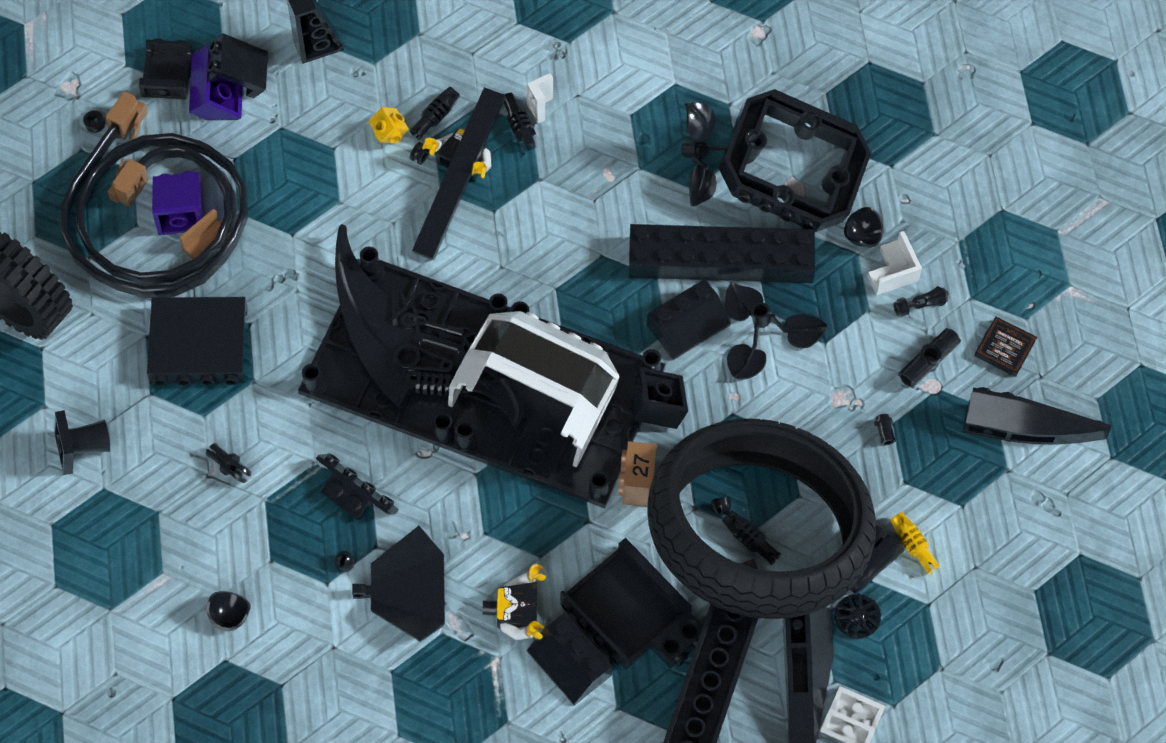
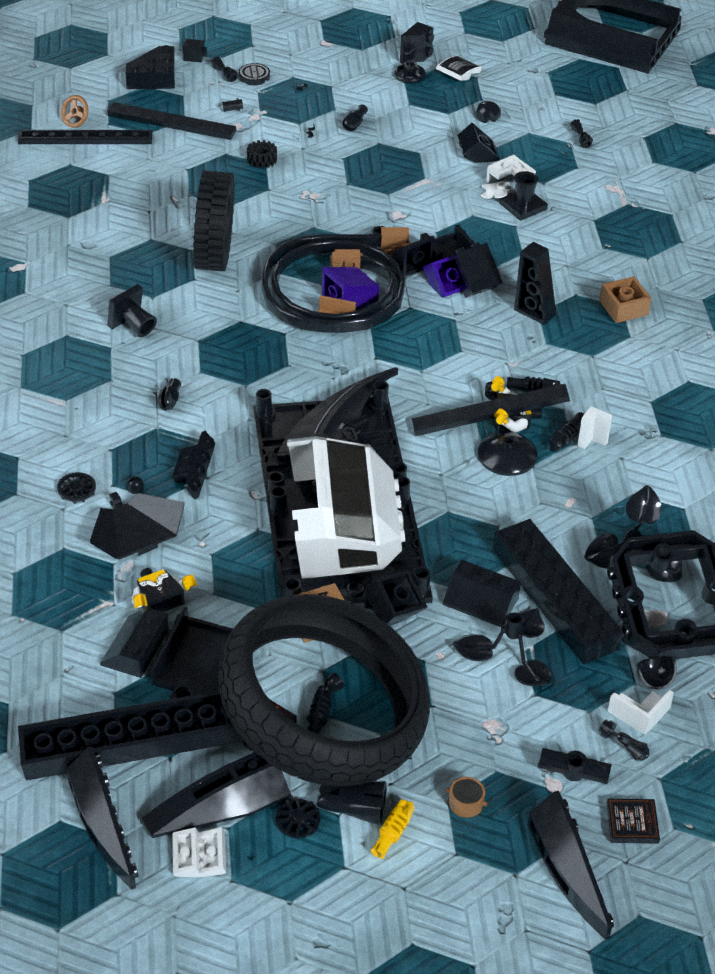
camera: 60 degrees right, 20 degrees down
black panel [147,297,248,386] -> none
black helmet [207,591,251,631] -> none
yellow brick [368,107,409,144] -> none
black pin [874,414,896,446] -> none
none -> black wheel [57,472,96,504]
none -> black slope [391,236,434,277]
none -> piece [446,777,488,818]
none -> black dish [478,431,537,476]

